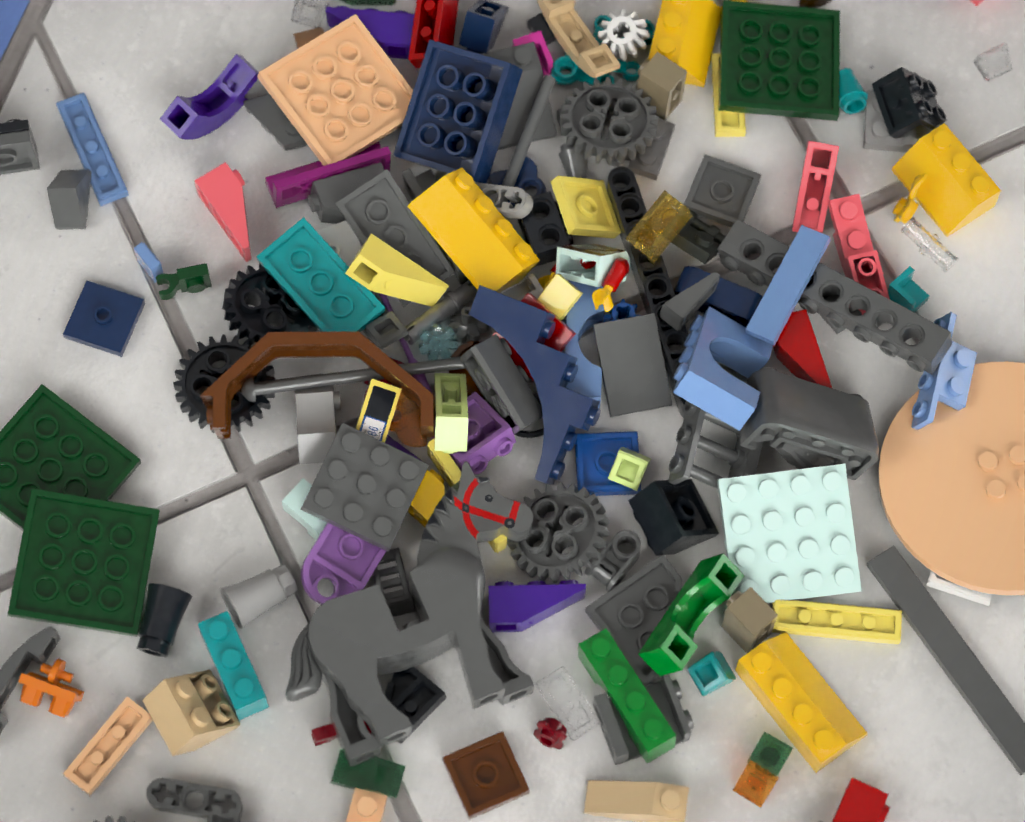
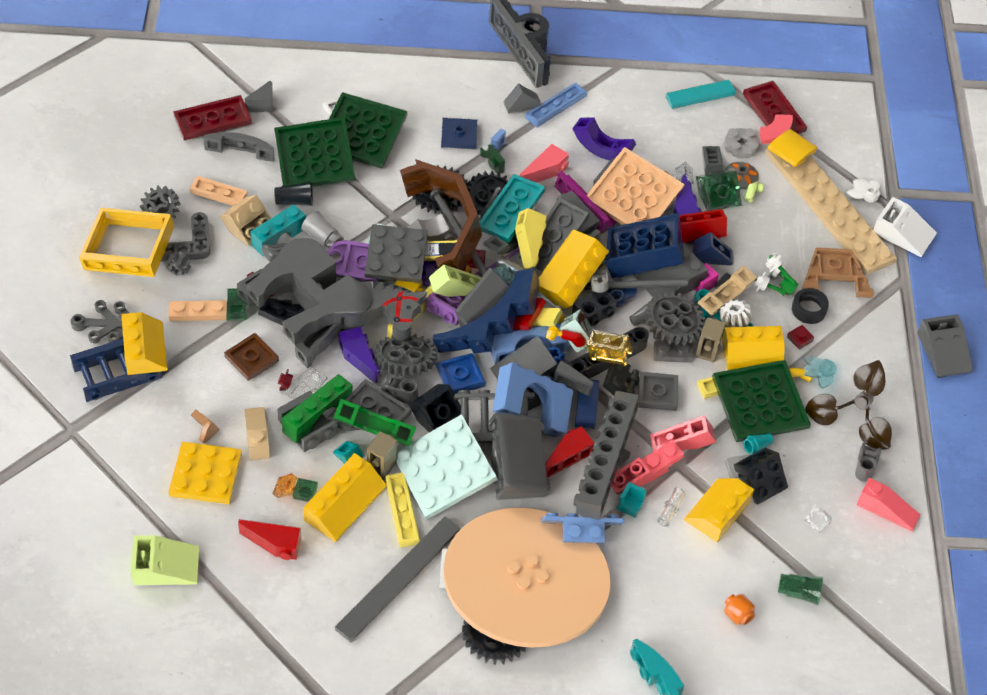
camera: 70 degrees right, 15 degrees down
orange hips [18,658,84,717] -> none
light yellow plate [551,175,621,239] -> none
yellowish green slope [608,447,651,491] -> none
medium blue tile [745,225,831,346] -> none
yellow plate [892,173,928,224] -> none

